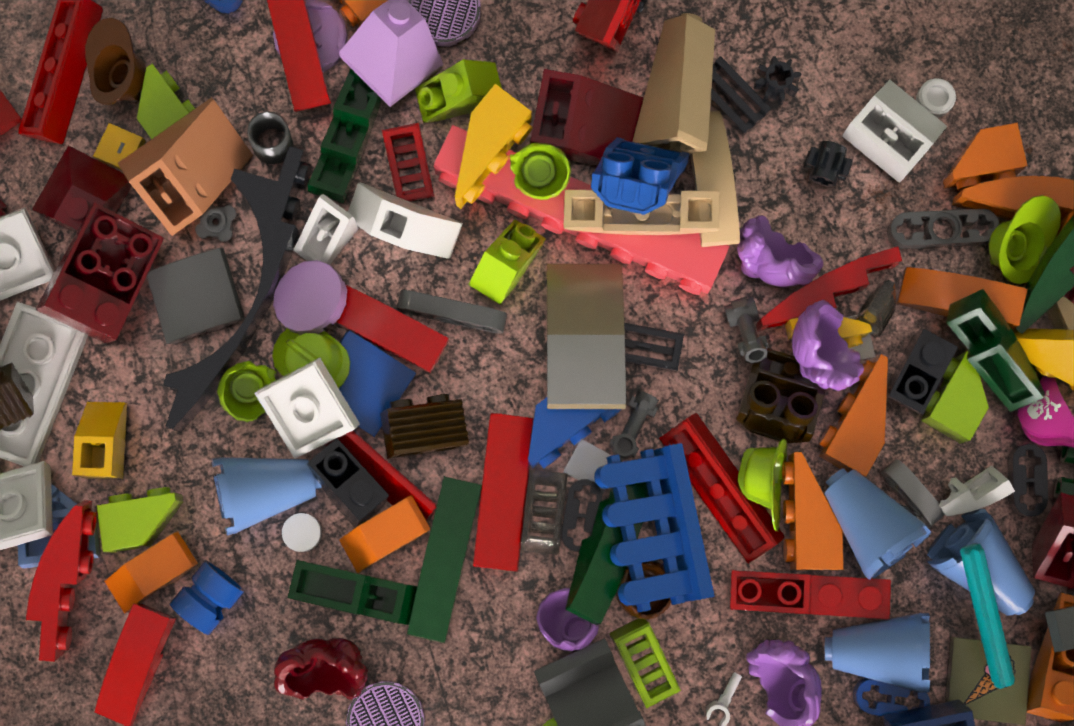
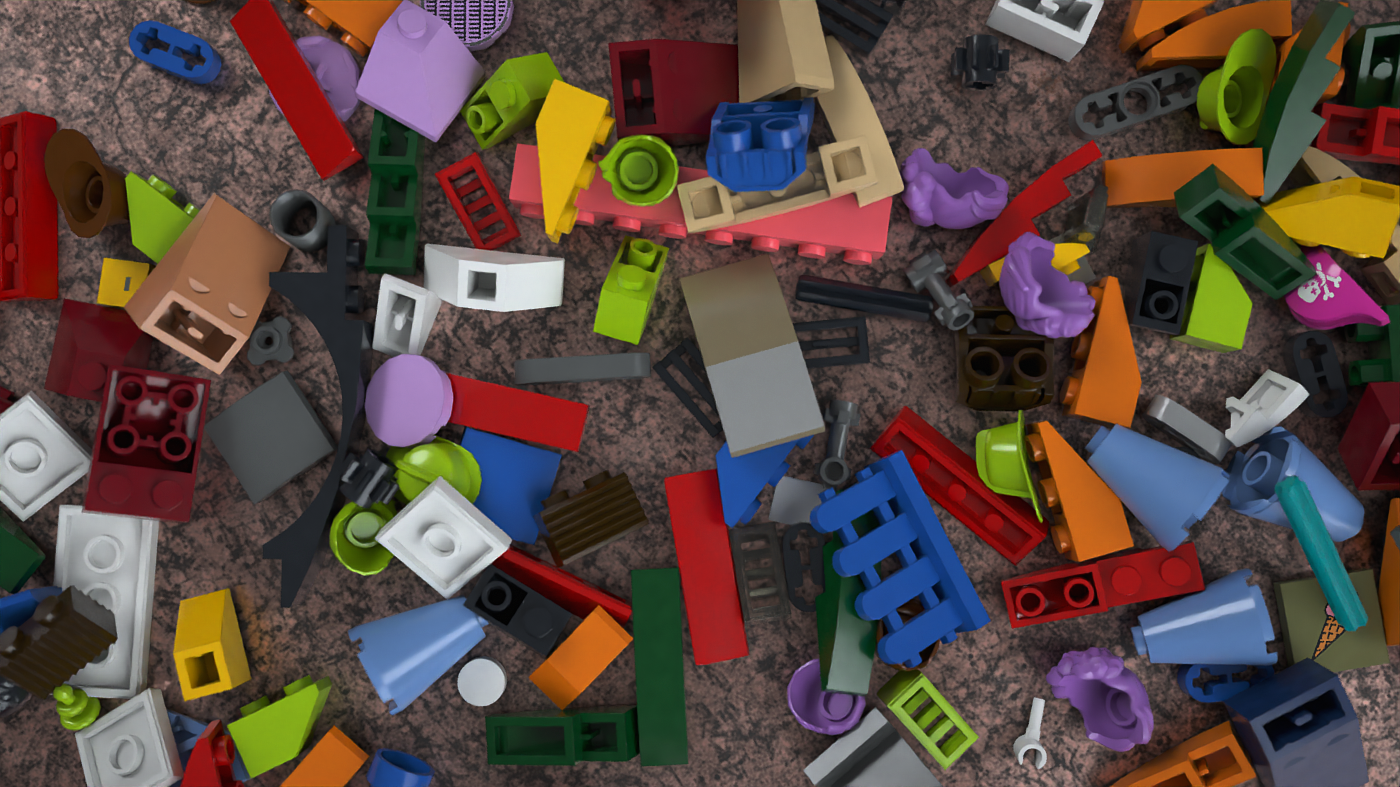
camera: 15 degrees left, 5 degrees up
none -> black gear [337,448,399,509]
none -> black tile [652,337,723,438]
none -> black axle [795,275,933,322]

